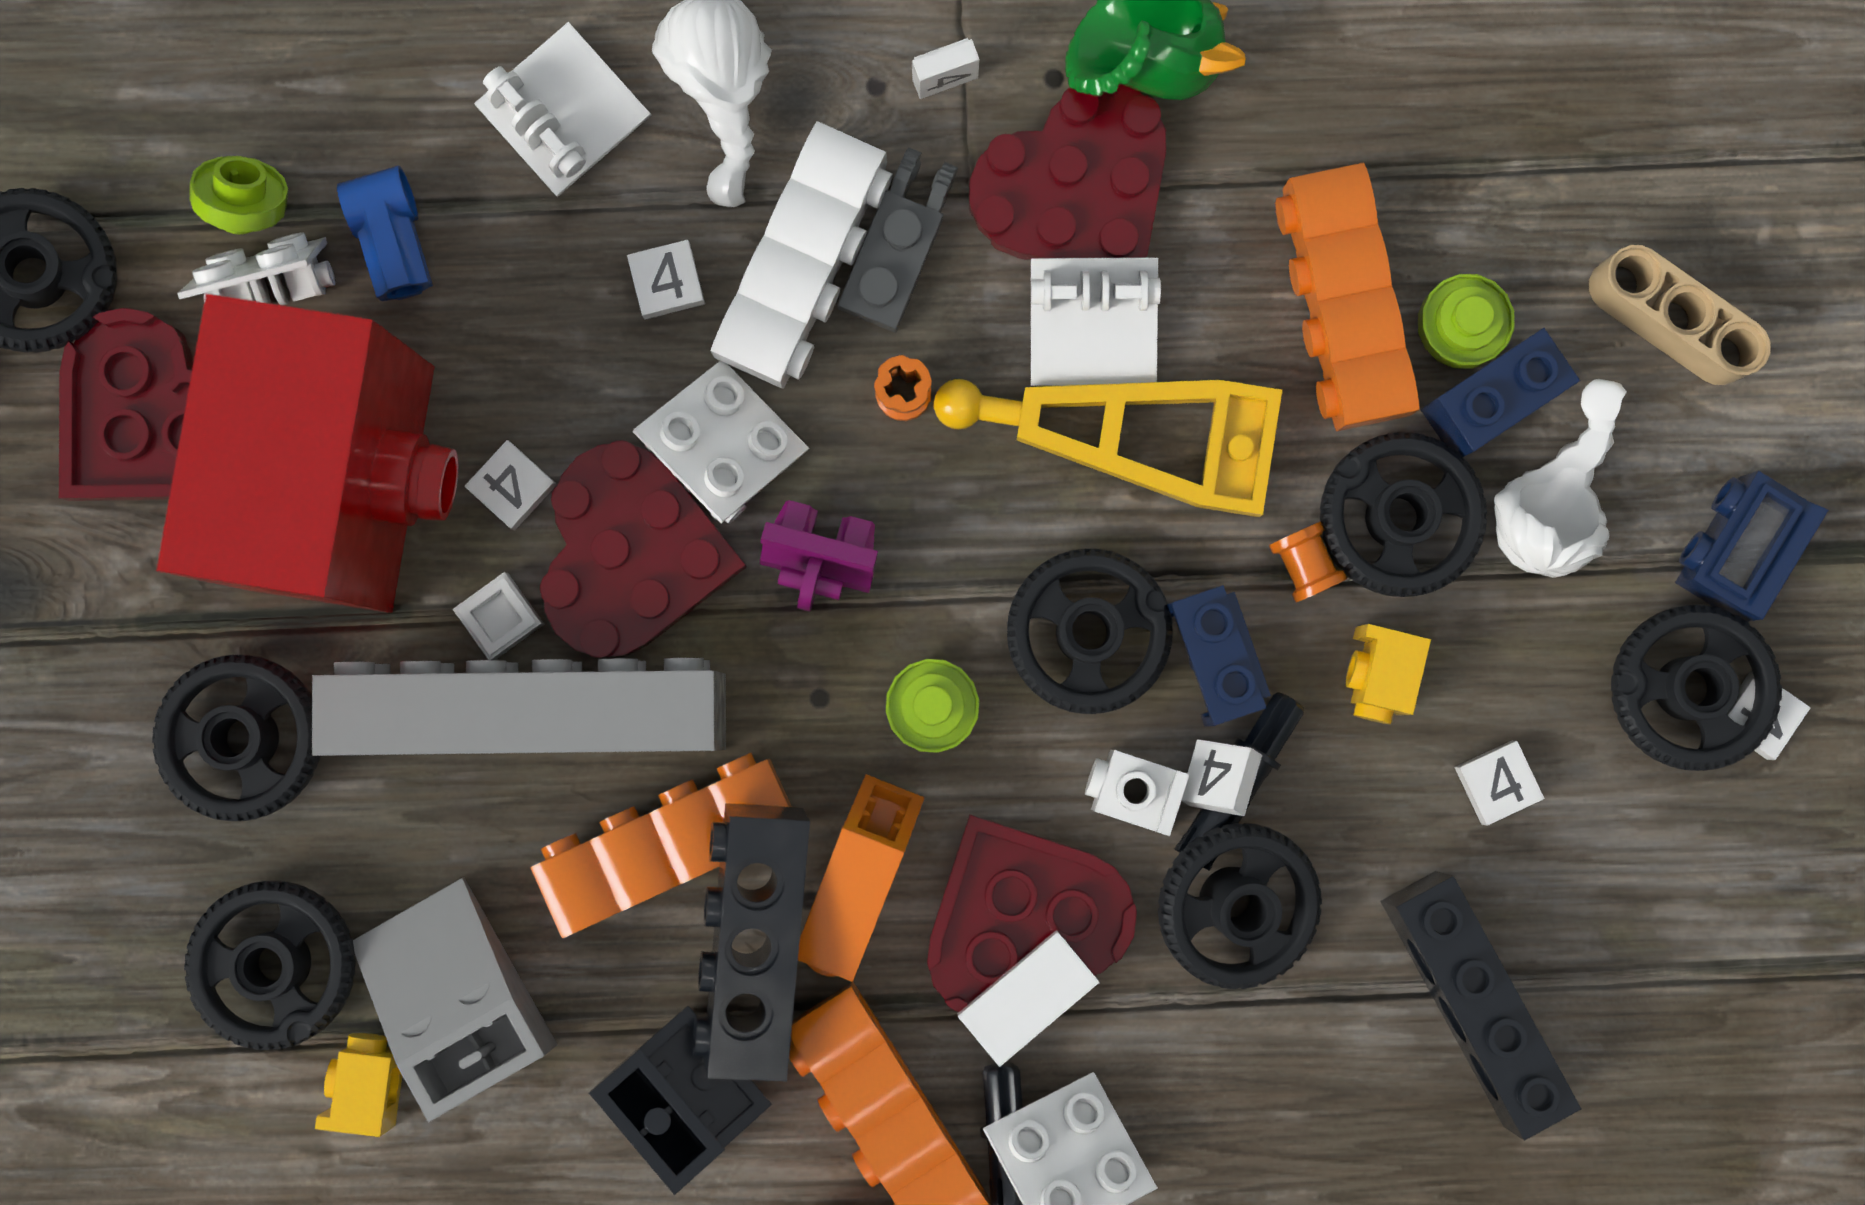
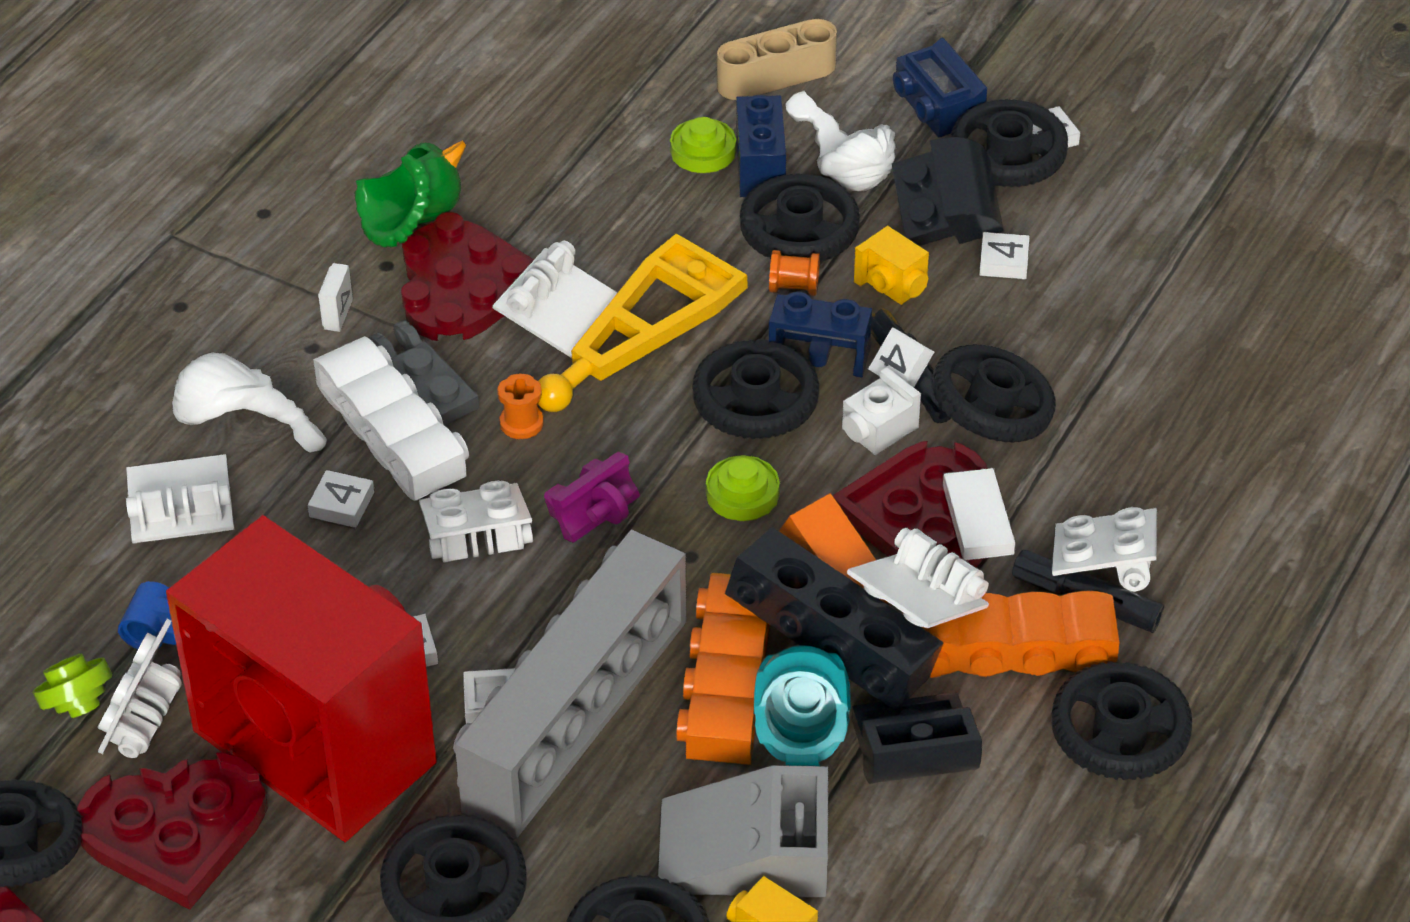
camera: 55 degrees left, 40 degrees down
dark red plate [540,440,747,658] -> none
orange brick [1275,163,1420,432] -> none
black brick [1380,871,1582,1141] -> none
none -> teal helmet [754,645,851,766]
none -> white hinge [847,528,989,628]
none -> black brick [892,137,1004,246]

